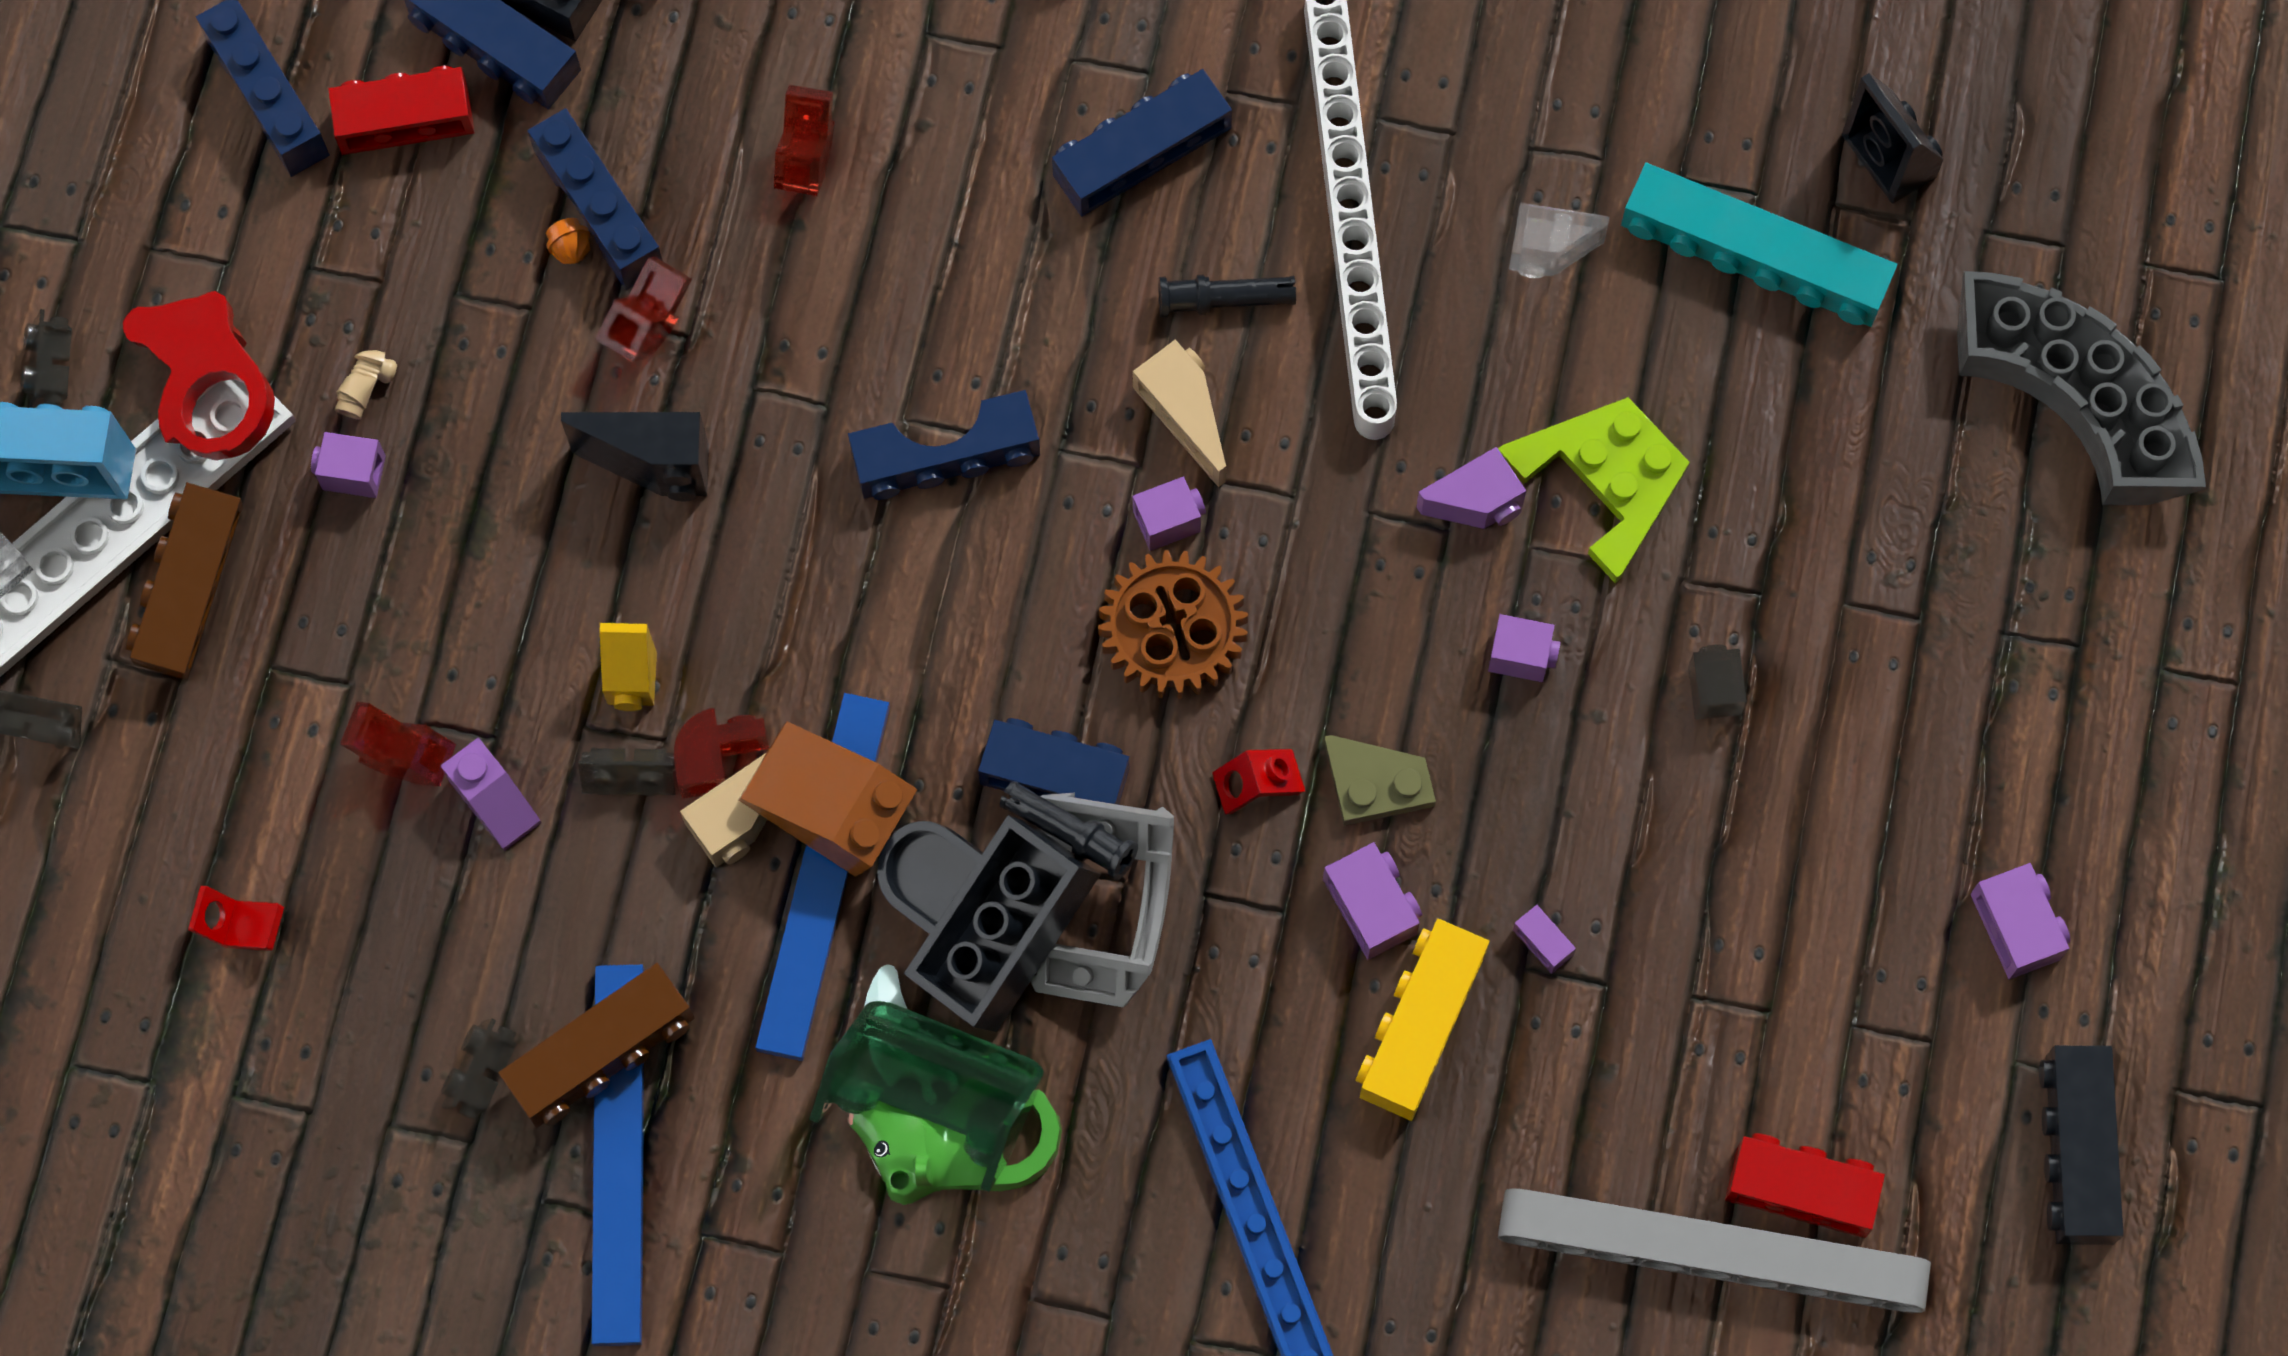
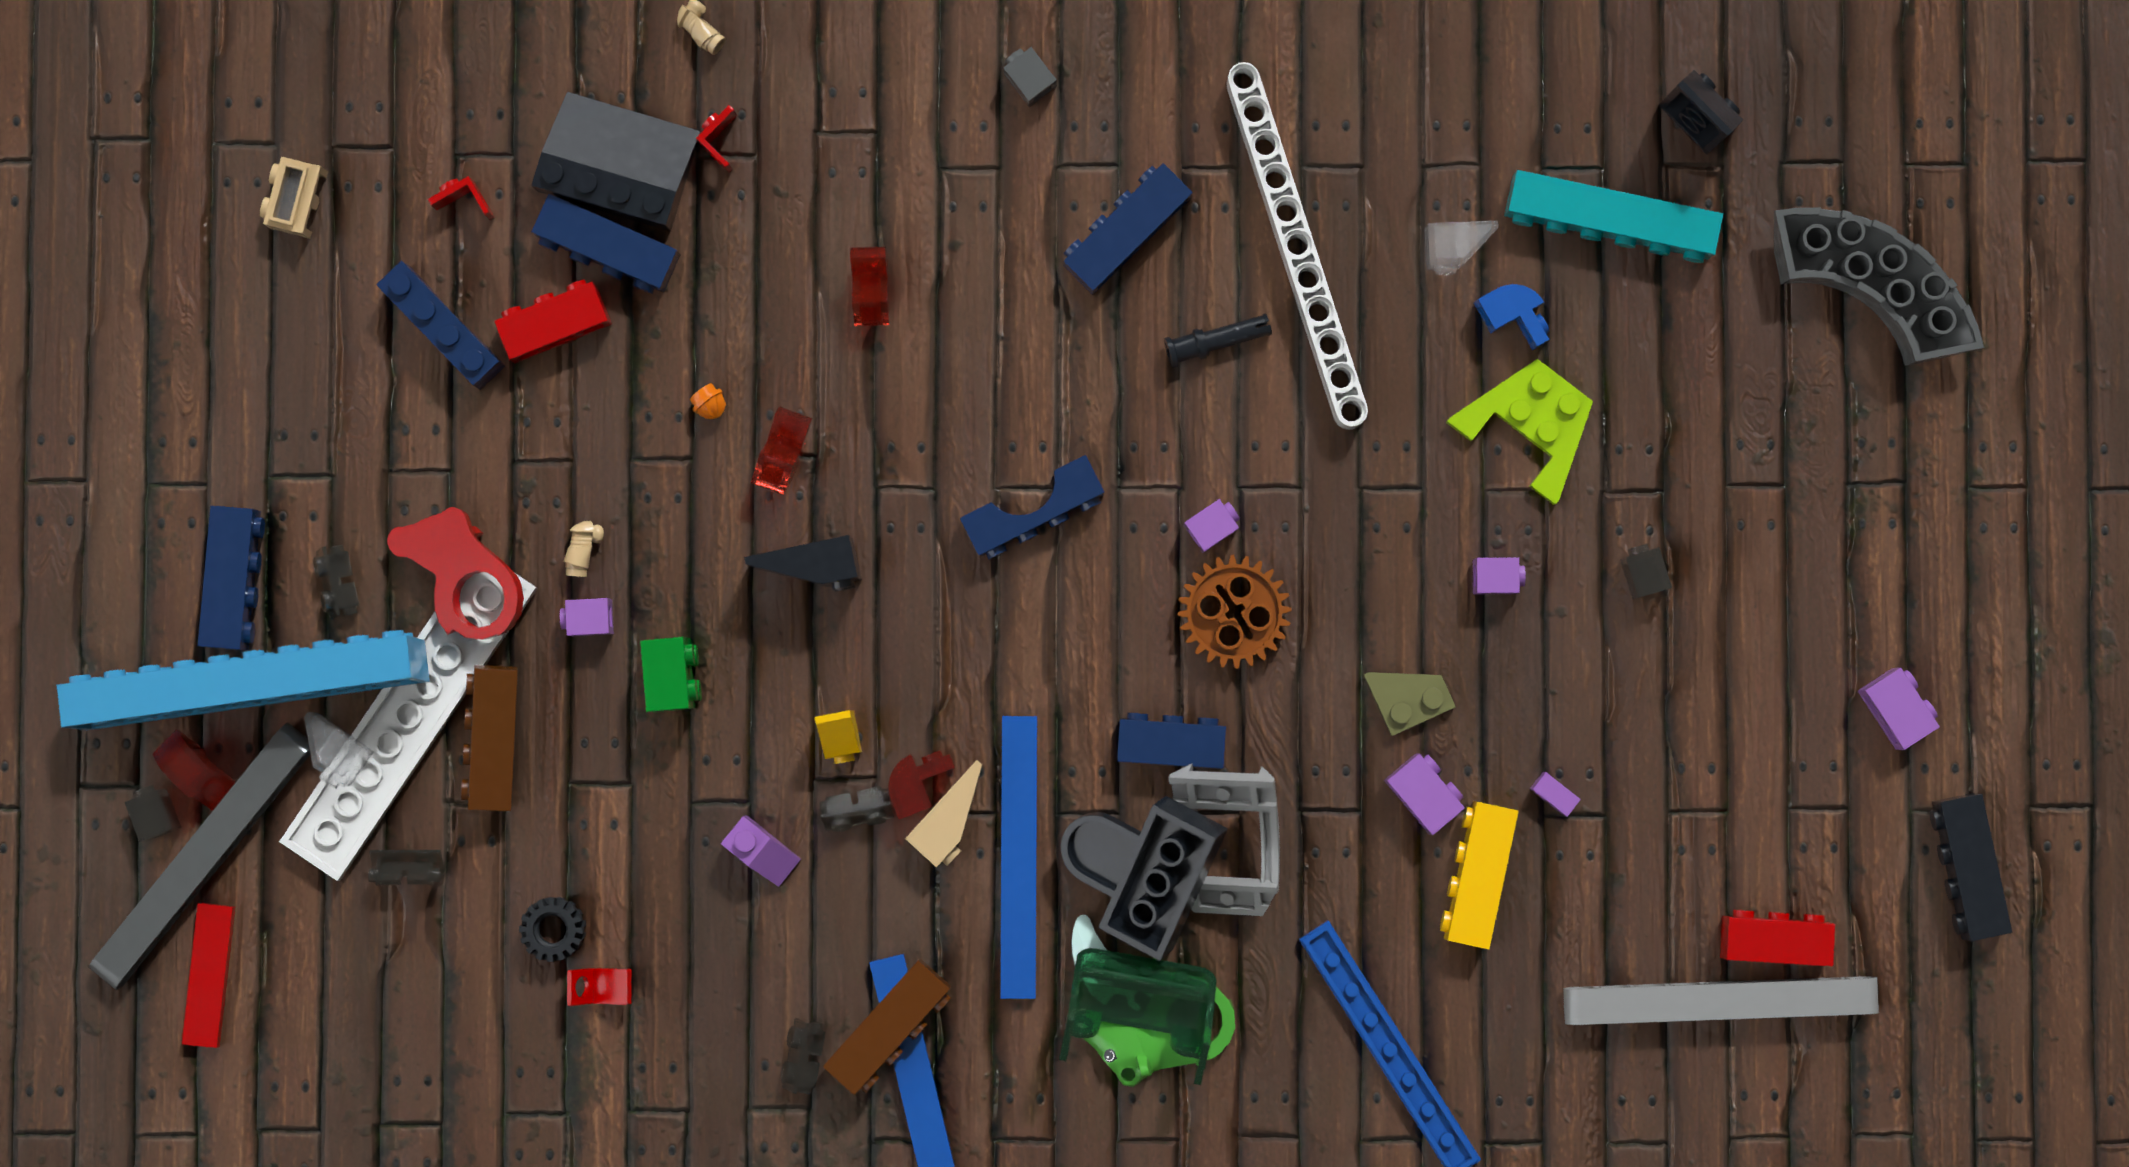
camera: 15 degrees left, 15 degrees up
clear red brick [340,702,456,787] -> none
dark blue arch [527,108,664,290] -> none
dark orange slope [738,721,917,877] -> none
black pin [1000,781,1138,881] -> none
tan slope [1133,339,1226,487] -> none
red bracket [1212,749,1305,815] -> none
medium lavender slope [1416,447,1526,529] -> none
none -> black tyre [519,897,586,962]
none -> green brick [640,637,702,712]
none -> blue brick [1474,284,1550,350]

